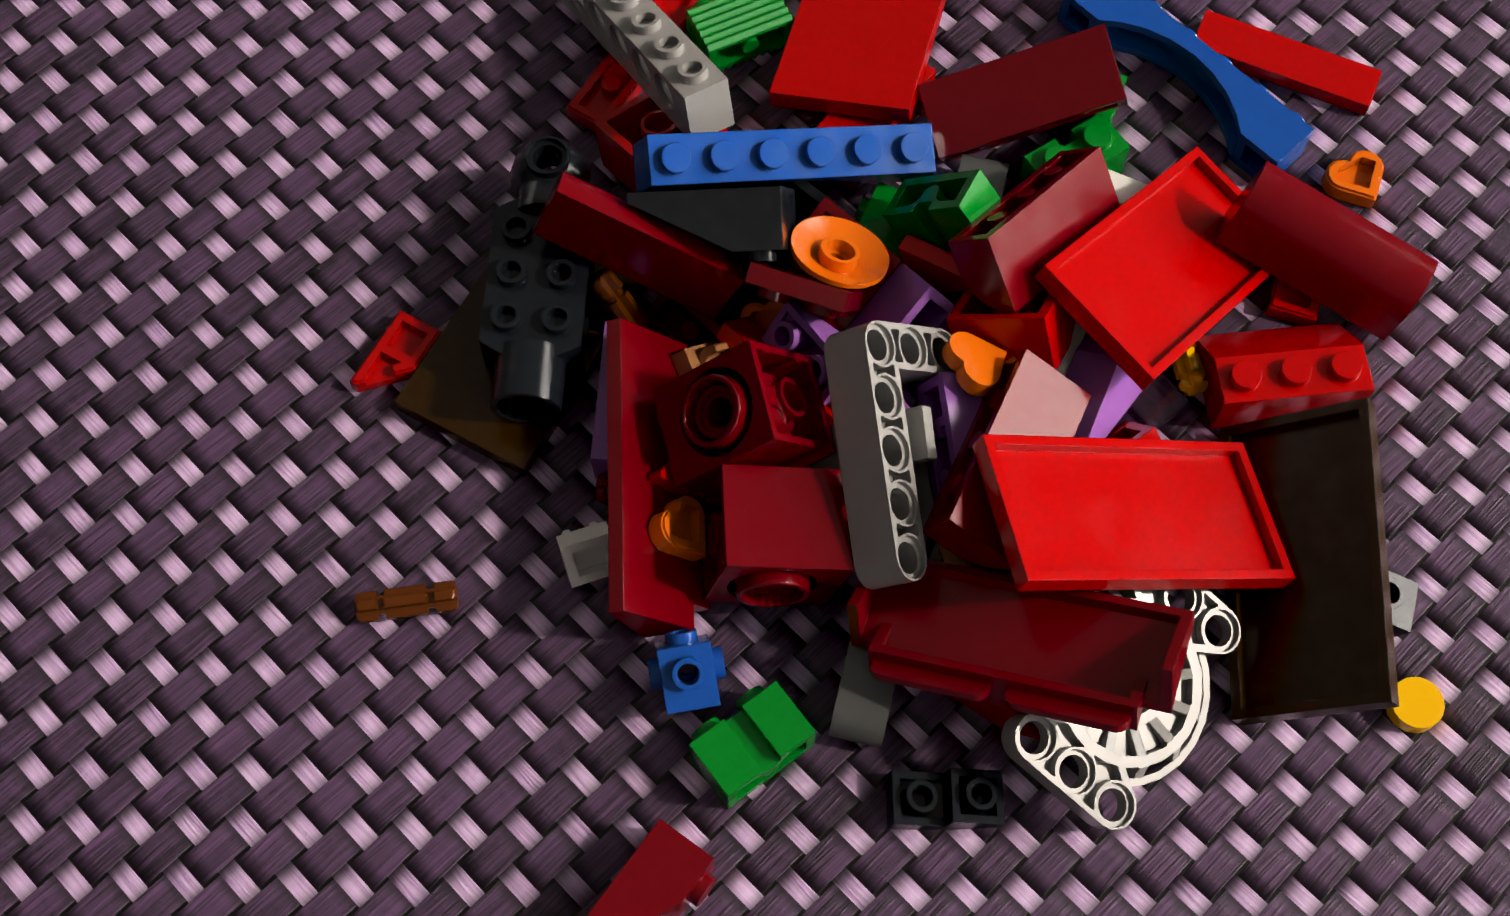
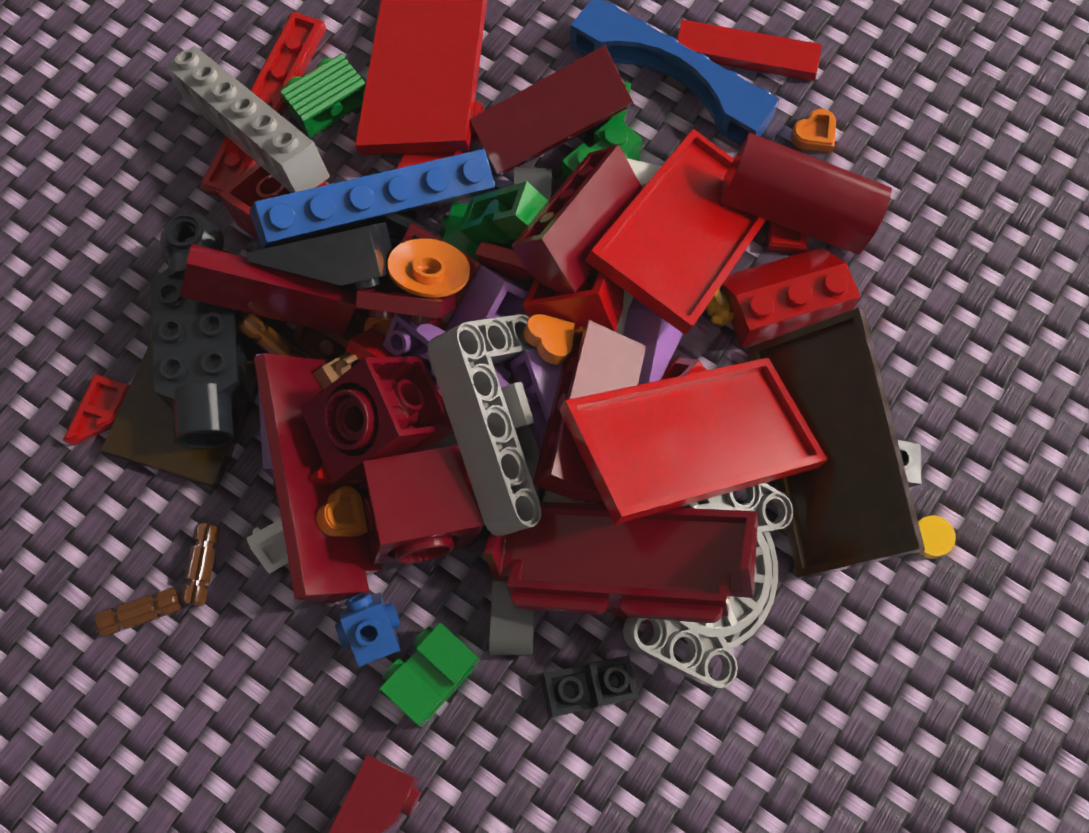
camera: 10 degrees left, 5 degrees up
none -> reddish brown axle [180,523,220,606]

